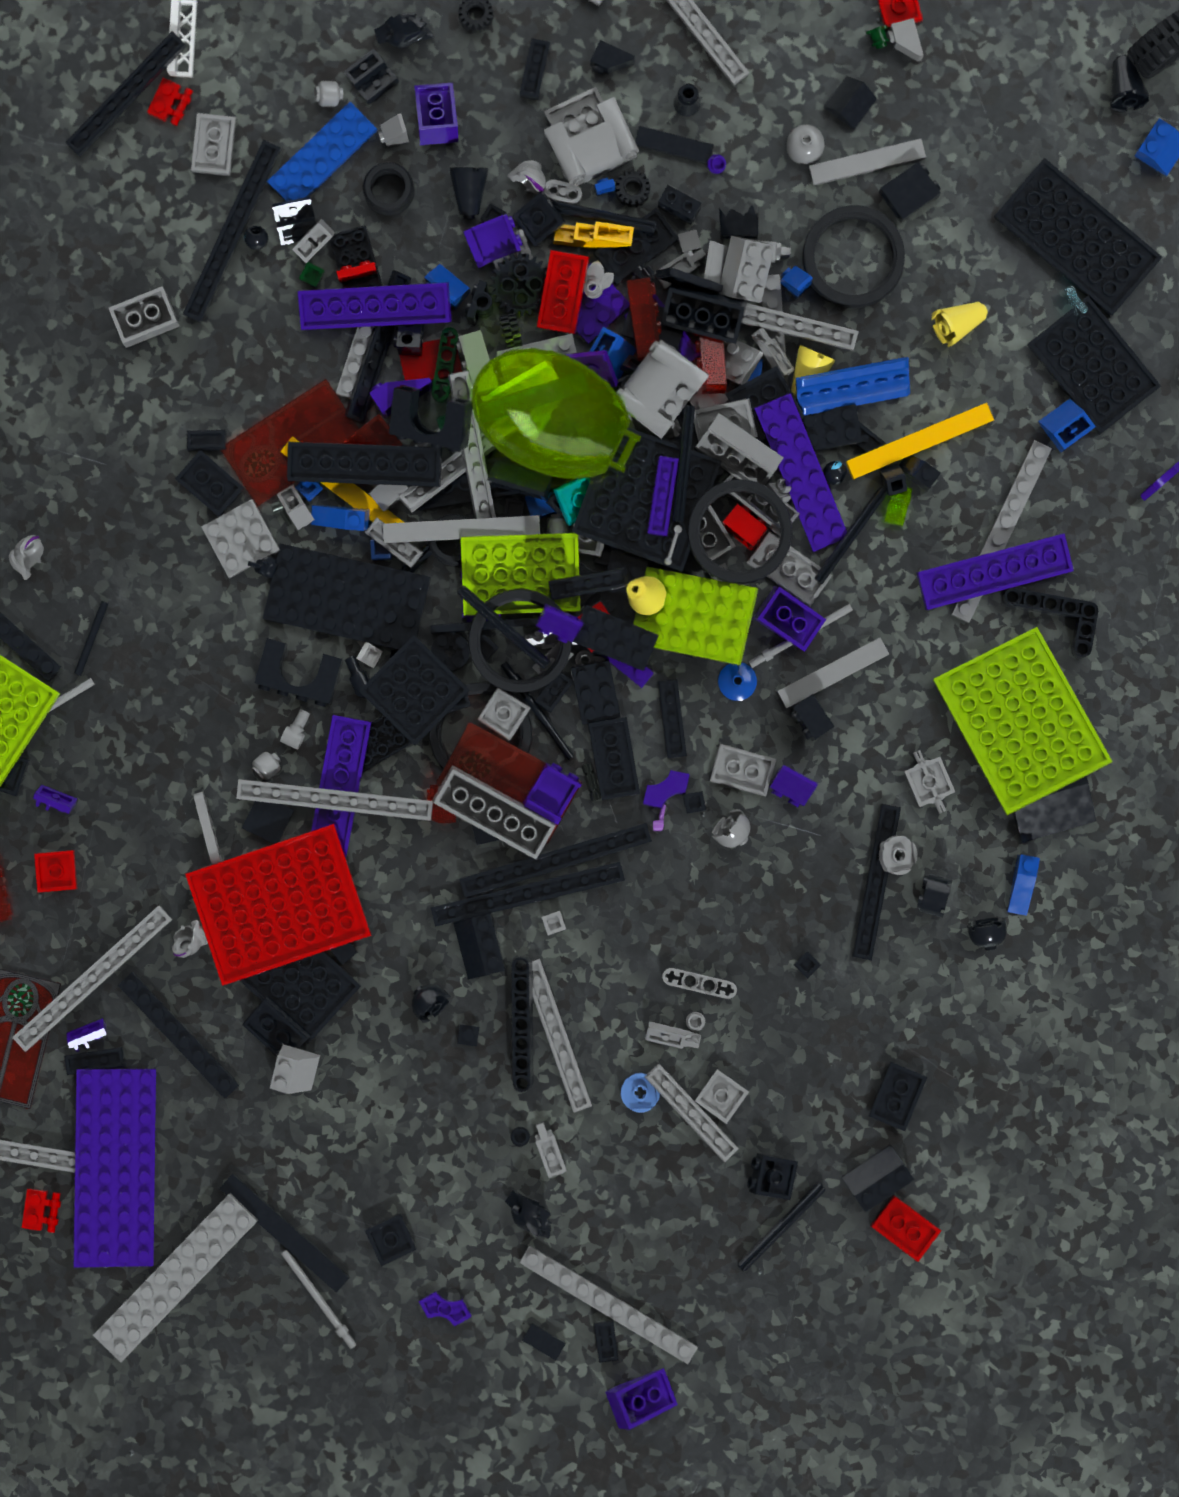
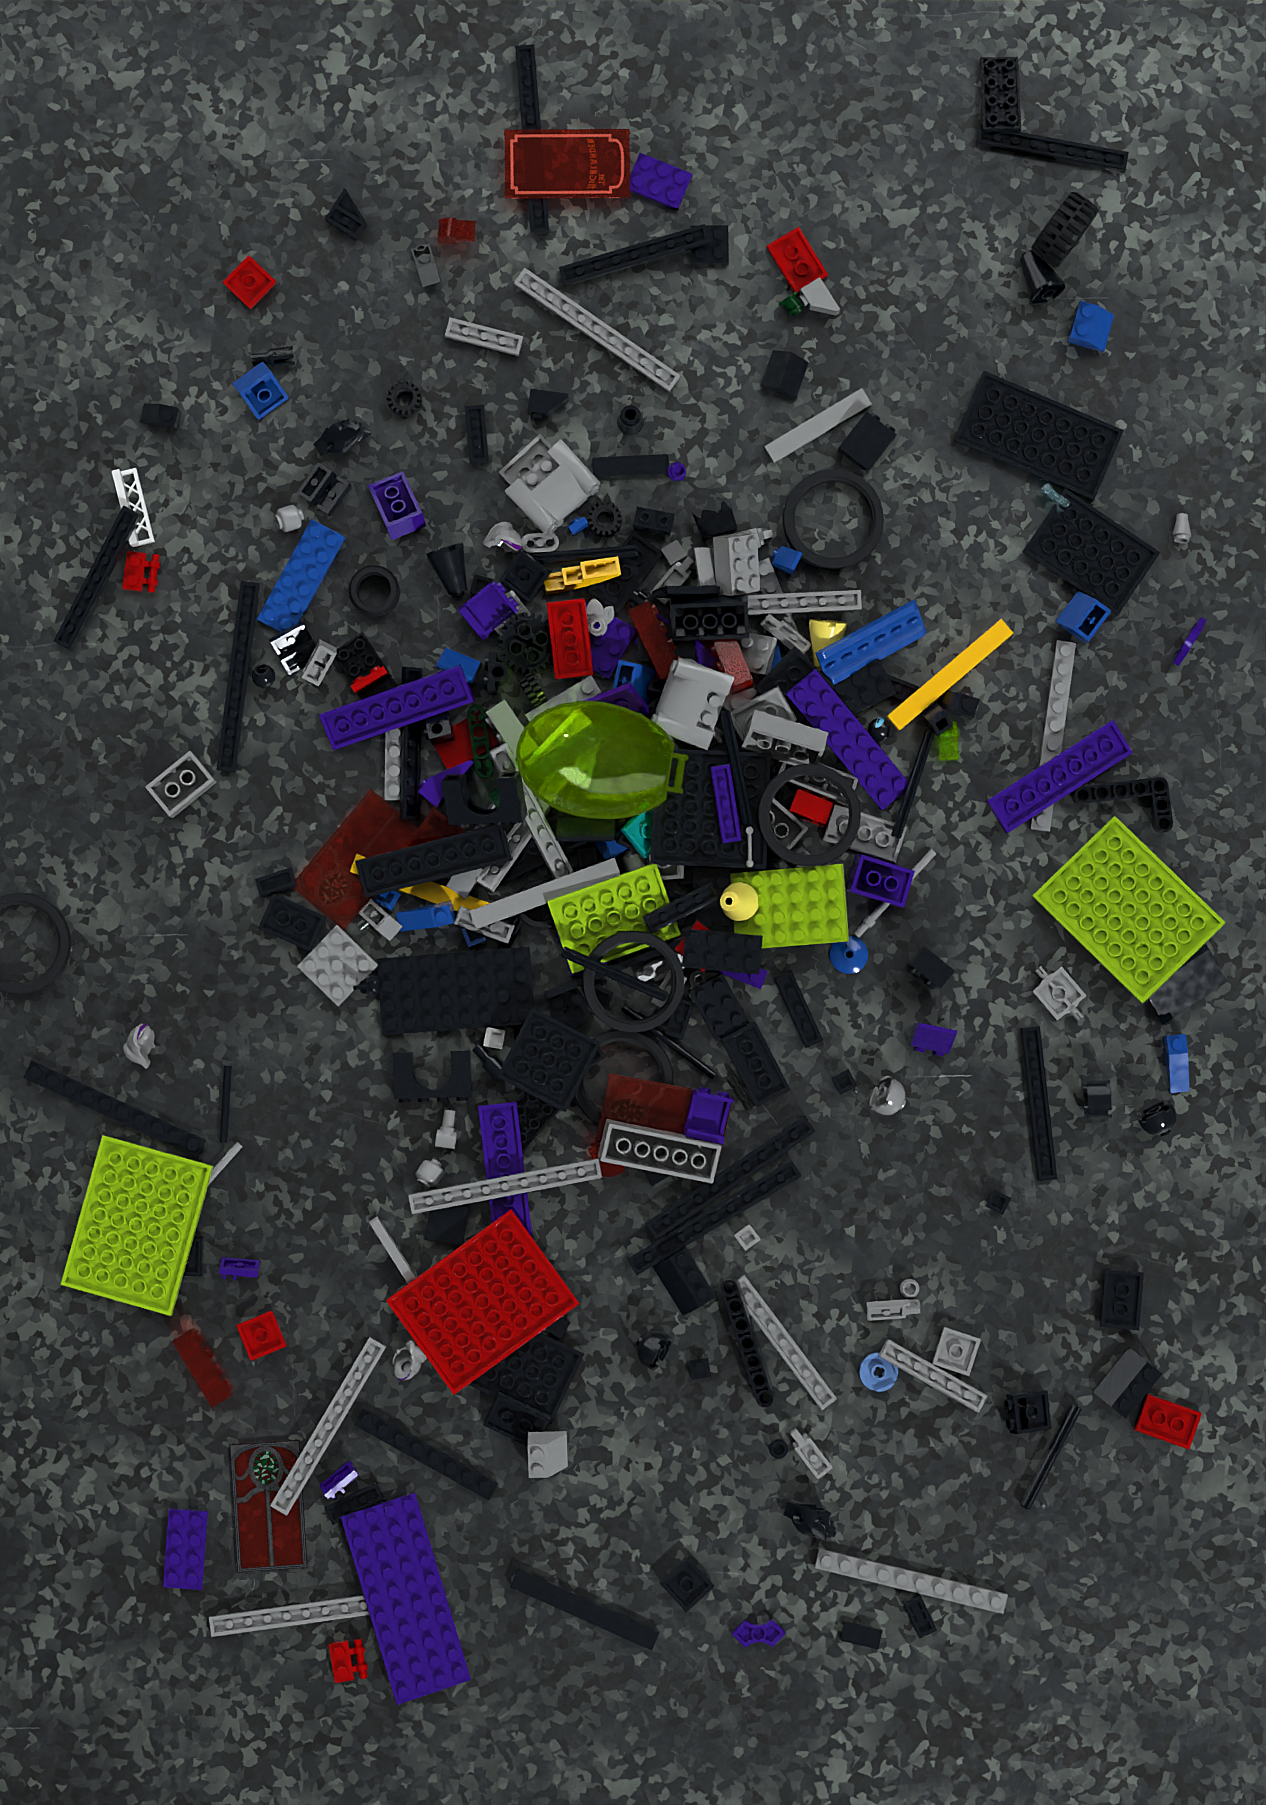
camera: 20 degrees left, 0 degrees up
light grey plate [93,1193,258,1362] -> none
light grey plate [191,113,236,176] -> none
light grey bar [281,1249,357,1349] -> none
dark green plate [299,262,325,289] -> none
light grey slope [378,113,409,148] -> none
light grey tile [477,687,531,741] -> none
dark purple slope [536,604,583,644] -> none
dark purple slope [605,1368,678,1430] -> none
dark purple tile [643,770,690,809] -> none
medium lavender hand [653,805,666,831] -> none
light grey beam [662,968,737,999] -> none
light grey tile [710,744,776,797] -> none
light grey tile [766,479,791,502] -> none
light grey tile [777,637,889,708] -> none
light grey cylinder [786,124,825,164] -> none
light grey plate [879,835,918,875] -> none
light yellow cone [931,302,988,347] -> none

